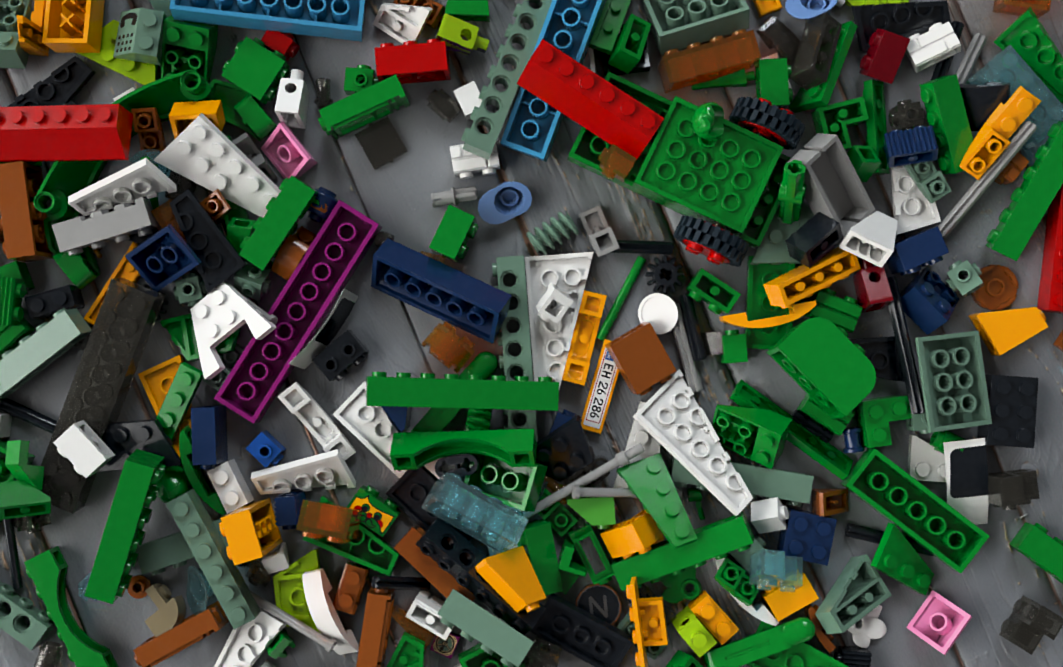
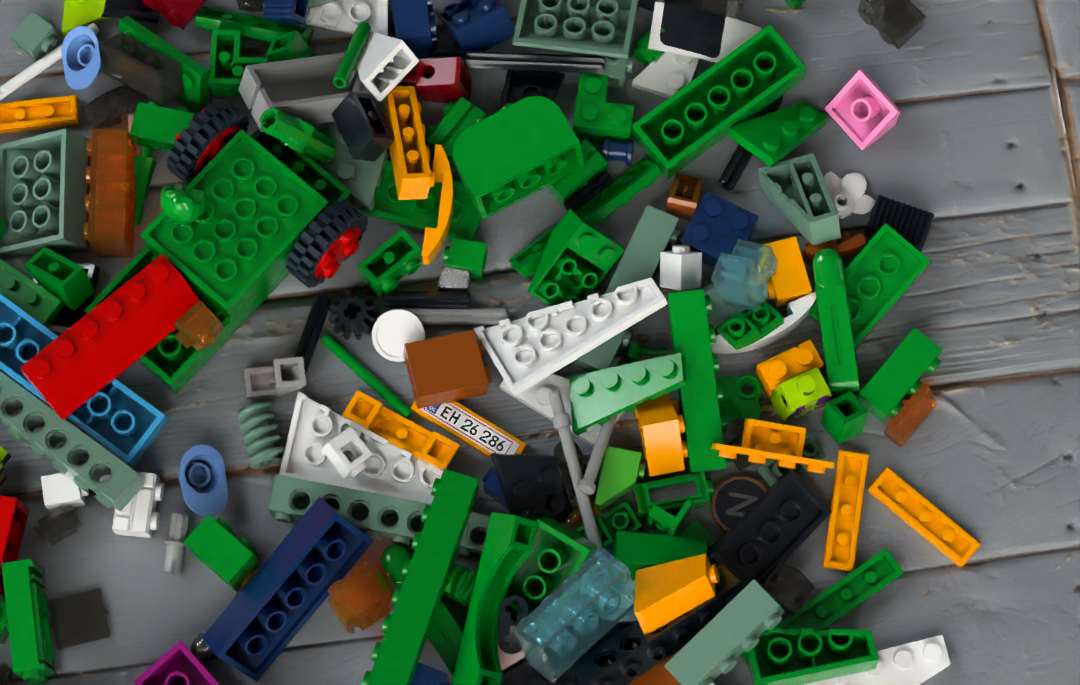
camera: 75 degrees left, 15 degrees down
none -> green piece [332,22,371,89]

